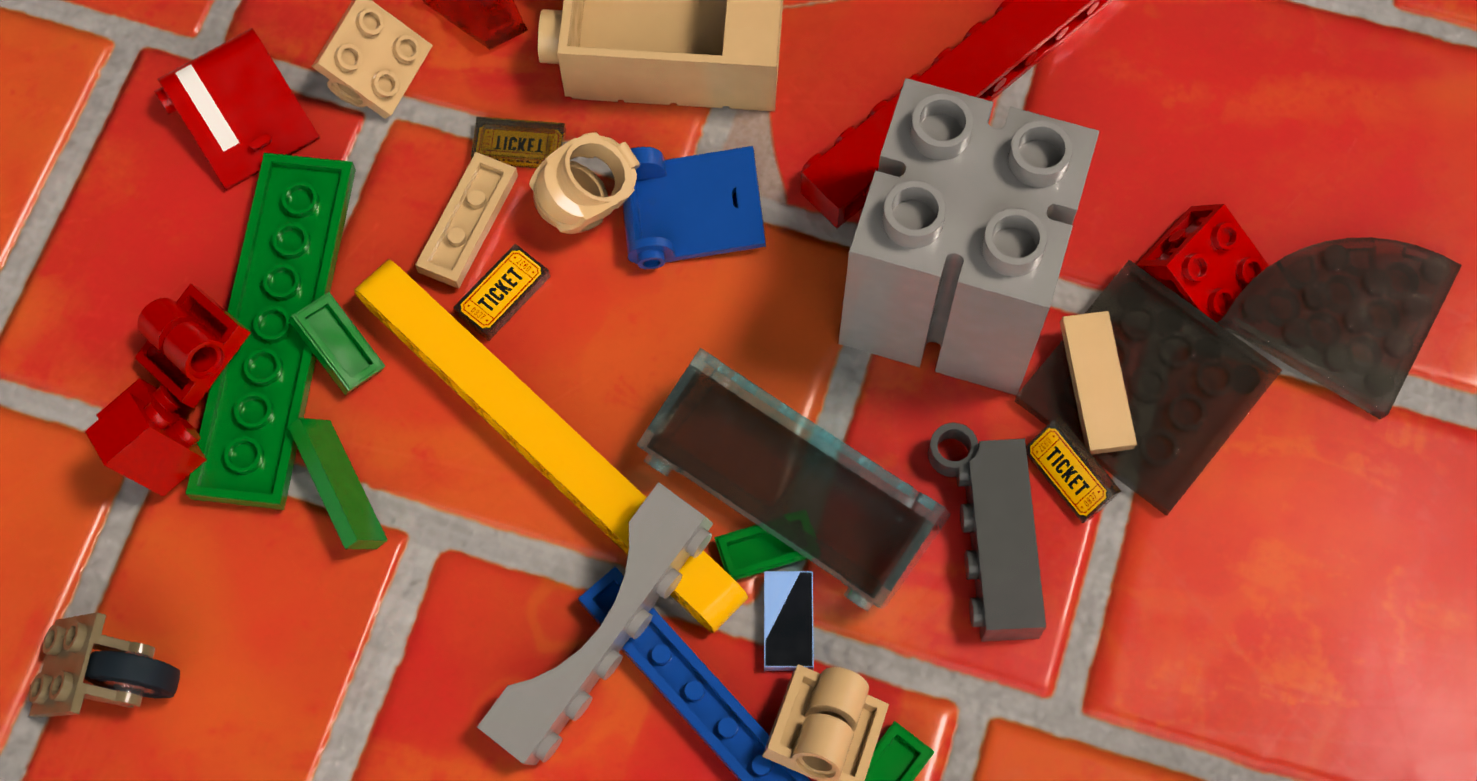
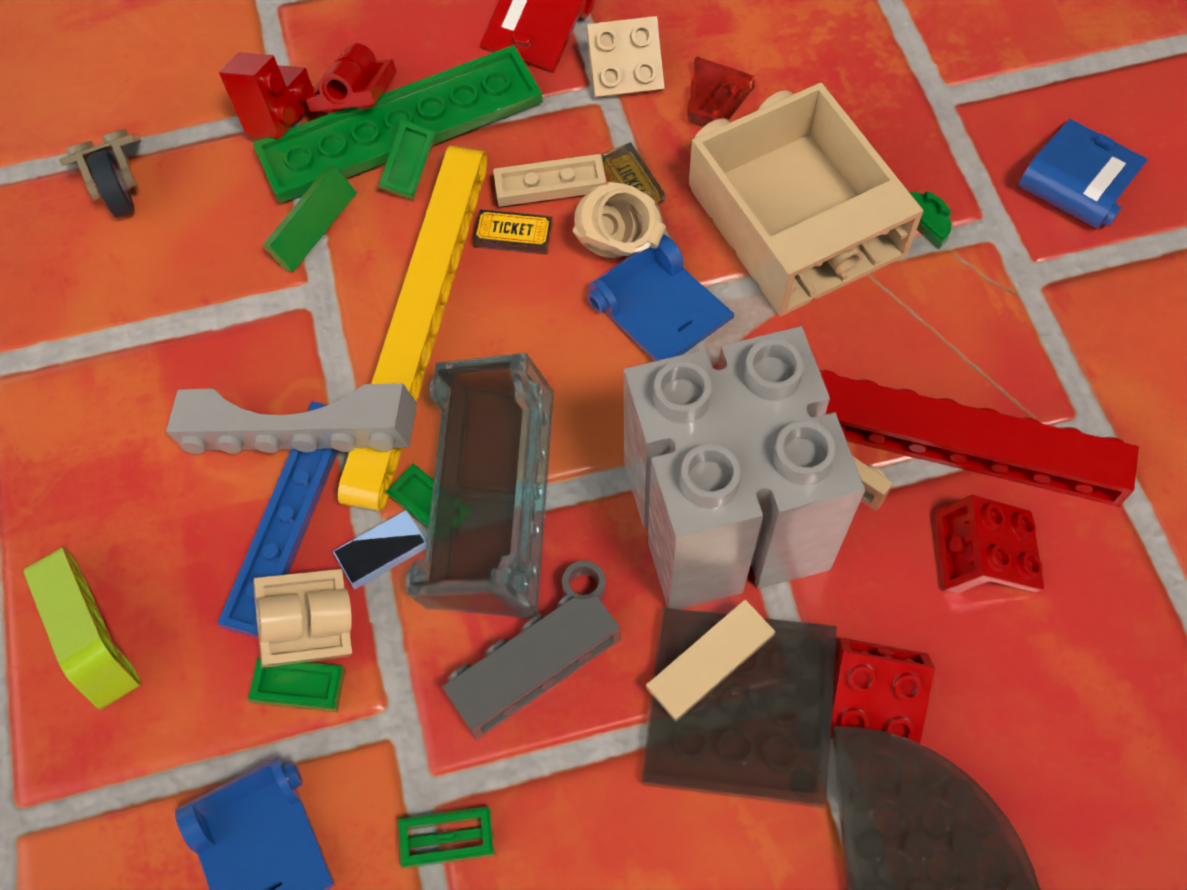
camera: 60 degrees right, 5 degrees down
tile [1026,417,1121,523] -> none
none -> green tile [398,807,495,869]
none -> red bracket [935,494,1044,593]

